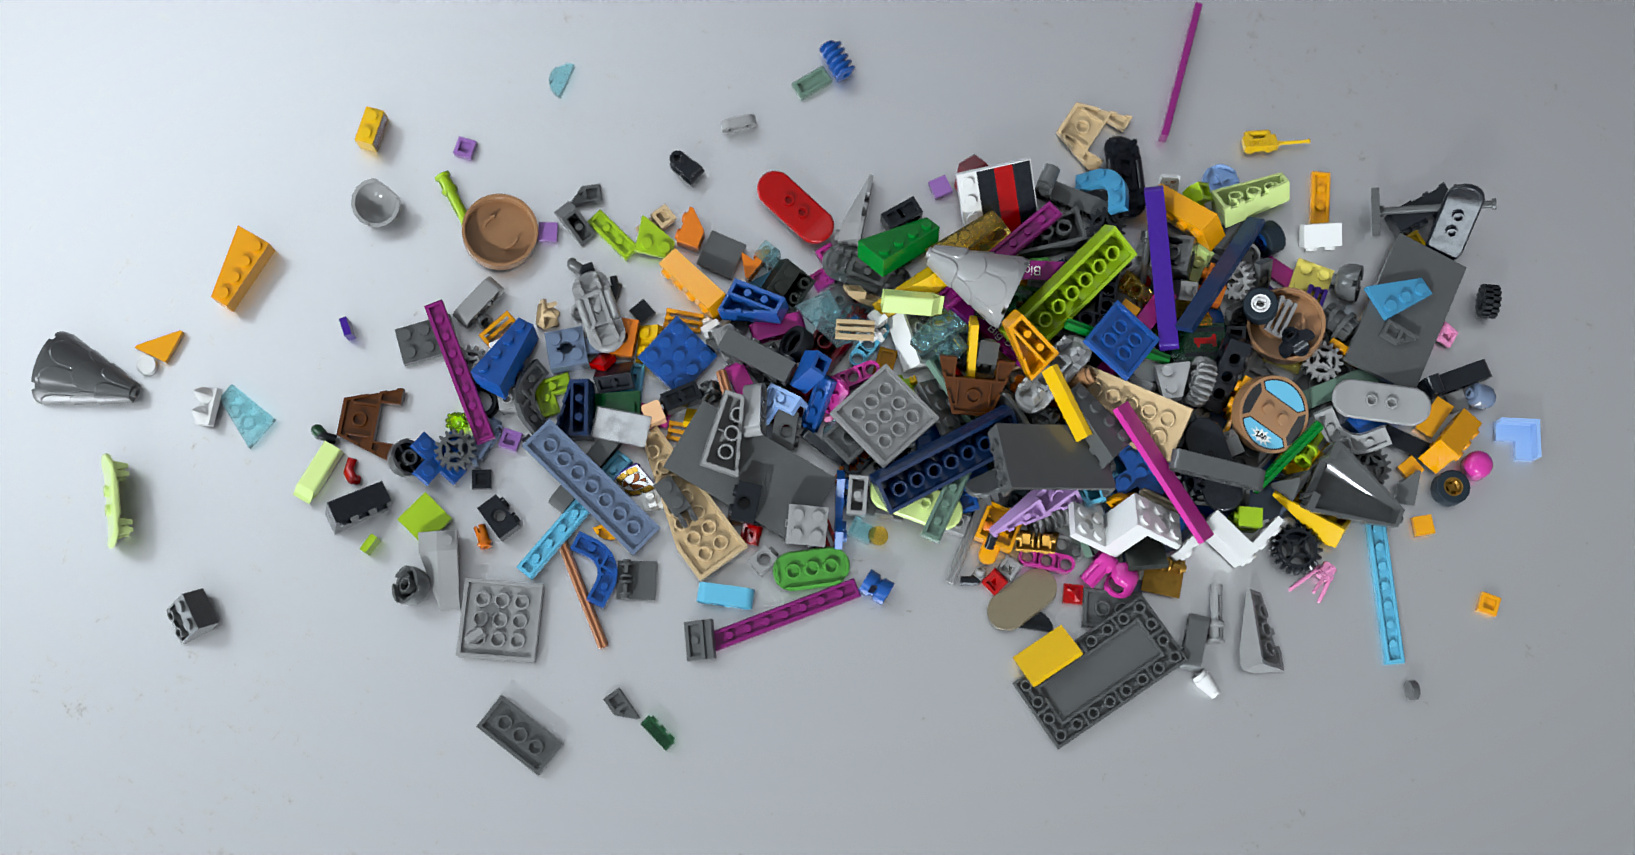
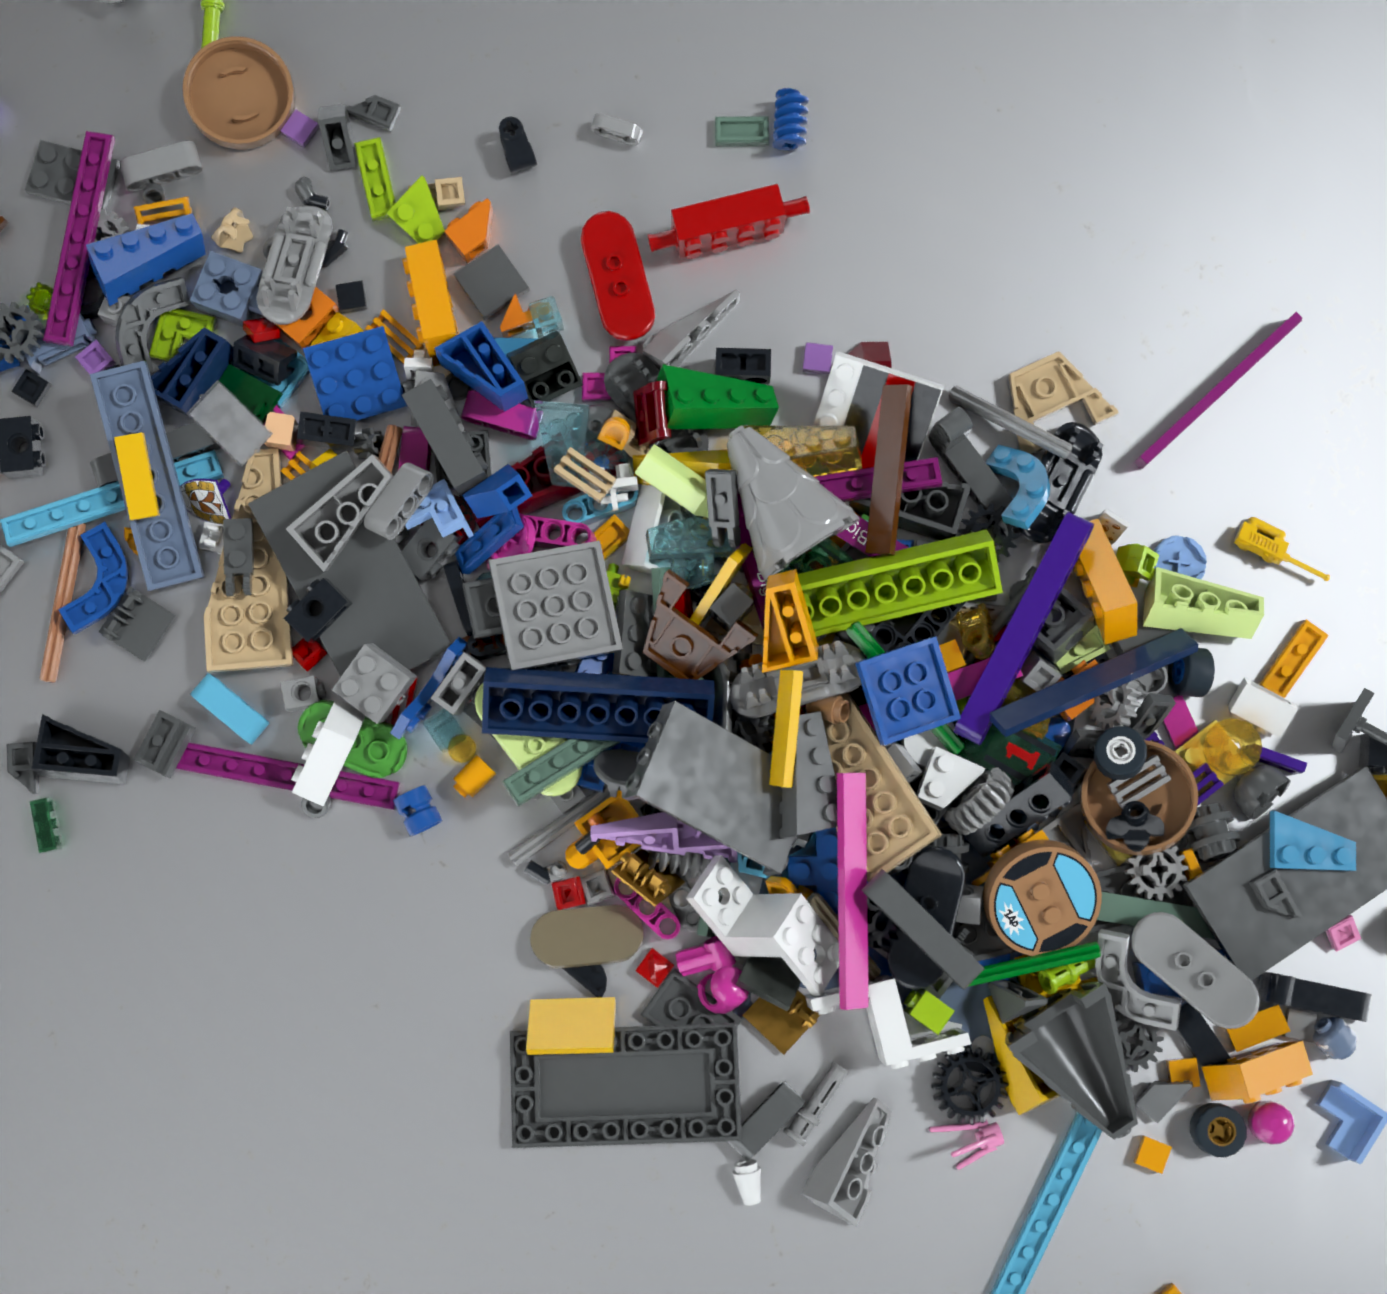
camera: 30 degrees right, 5 degrees up
black tyre [779,325,814,364] -> none
none -> black wedge [32,714,130,784]
none -> yellow tile [114,432,160,521]
none -> white wedge [291,699,365,806]
none -> tile [301,796,331,818]
none -> light orange brick [453,754,496,798]
none -> light orange tile [597,417,630,451]
none -> dark red plate [633,381,671,446]
none -> red brick [648,184,810,259]
none -> dark grey hinge [705,469,741,548]
none -> reddish brown tile [865,385,912,555]
none -> light grey axle [948,386,1072,459]
none -> clear yellow plate [1203,719,1262,776]
none -> dark purple tile [1243,744,1307,775]

